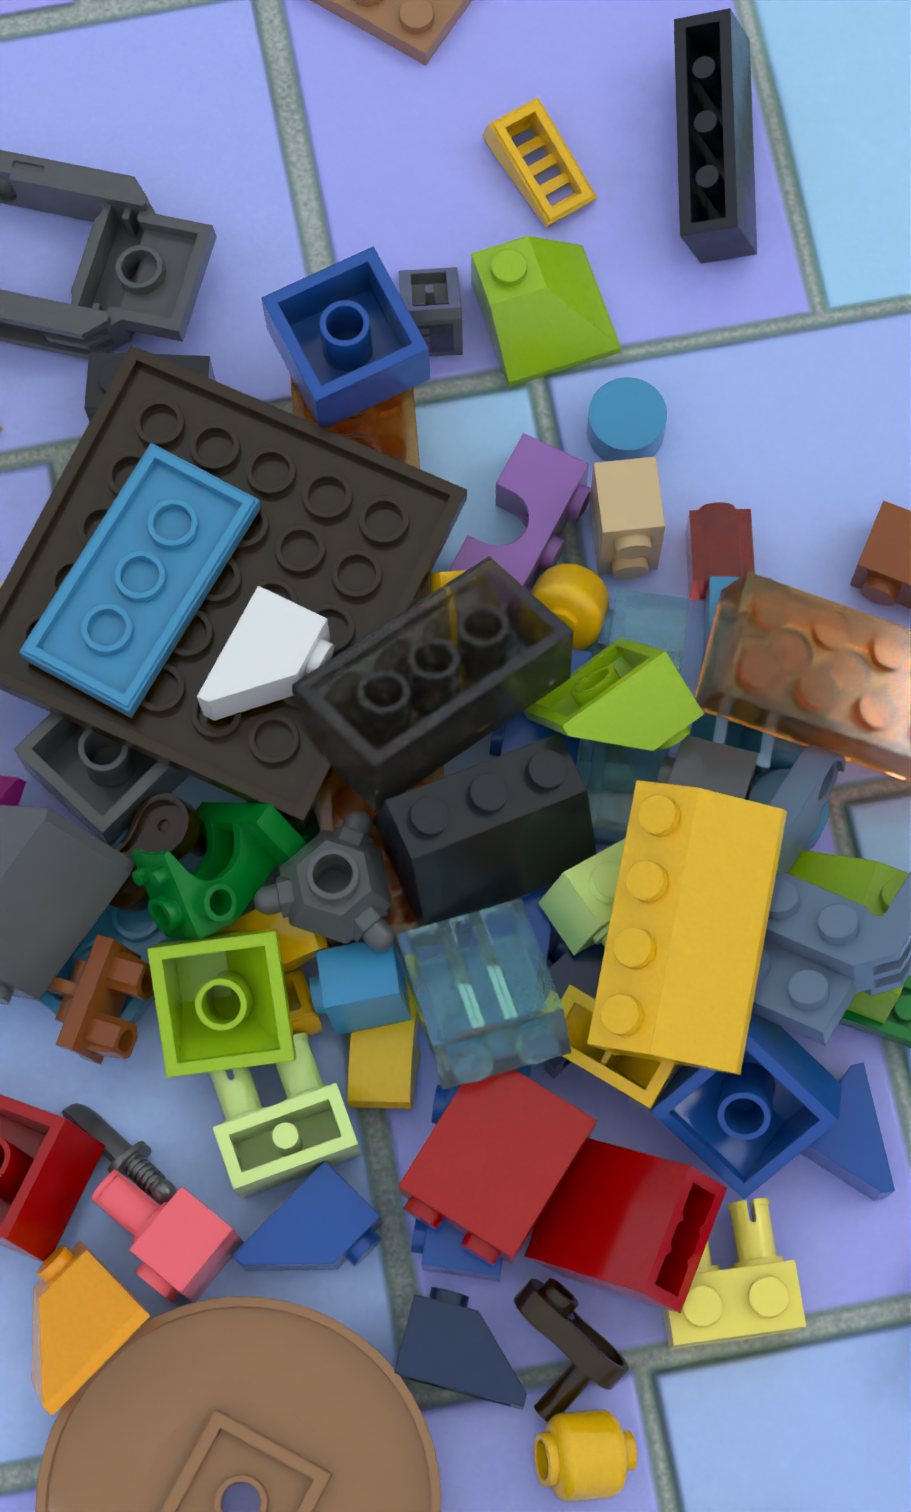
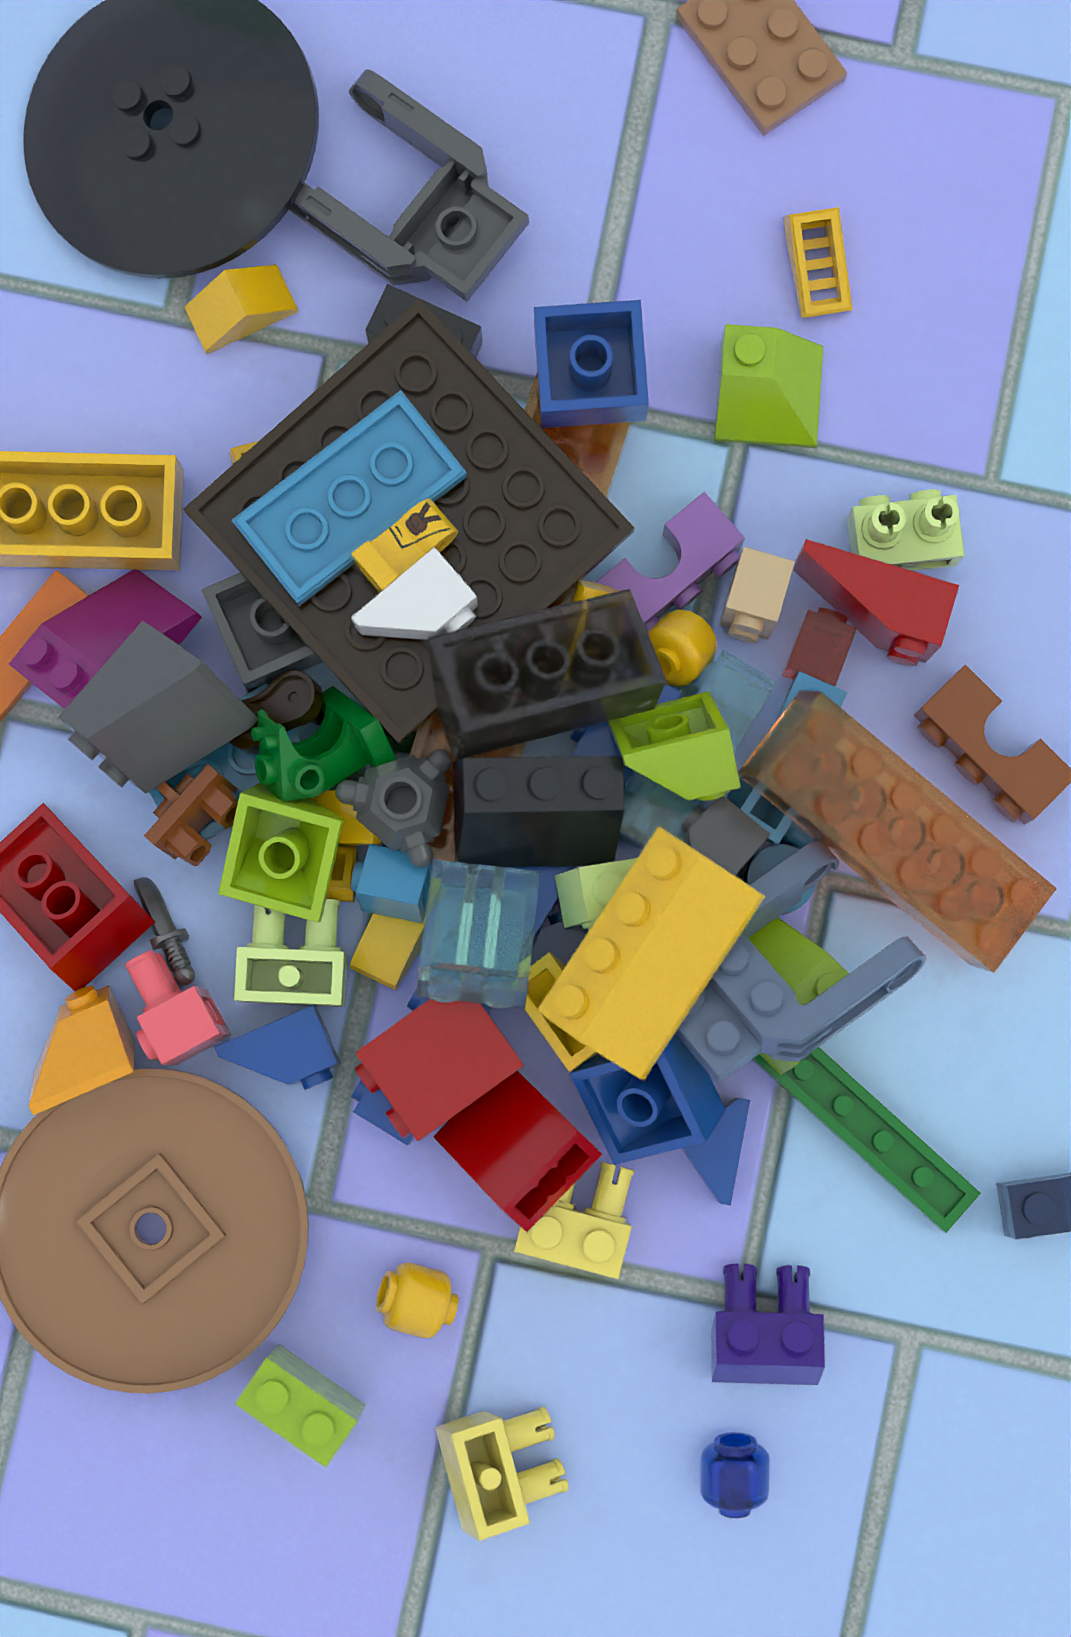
camera: 20 degrees right, 10 degrees up
dark blue slope [394,1287,527,1410] -> none
dark grey slope [399,267,463,357] -> none
dark brown piece [514,1278,629,1422] -> none
dark azure piece [587,377,667,461] -> none
black brick [674,8,757,264] -> none
none -> yellow leg [351,498,459,593]
none -> red slope [793,539,959,666]
none -> yellowish green brick [847,489,965,571]

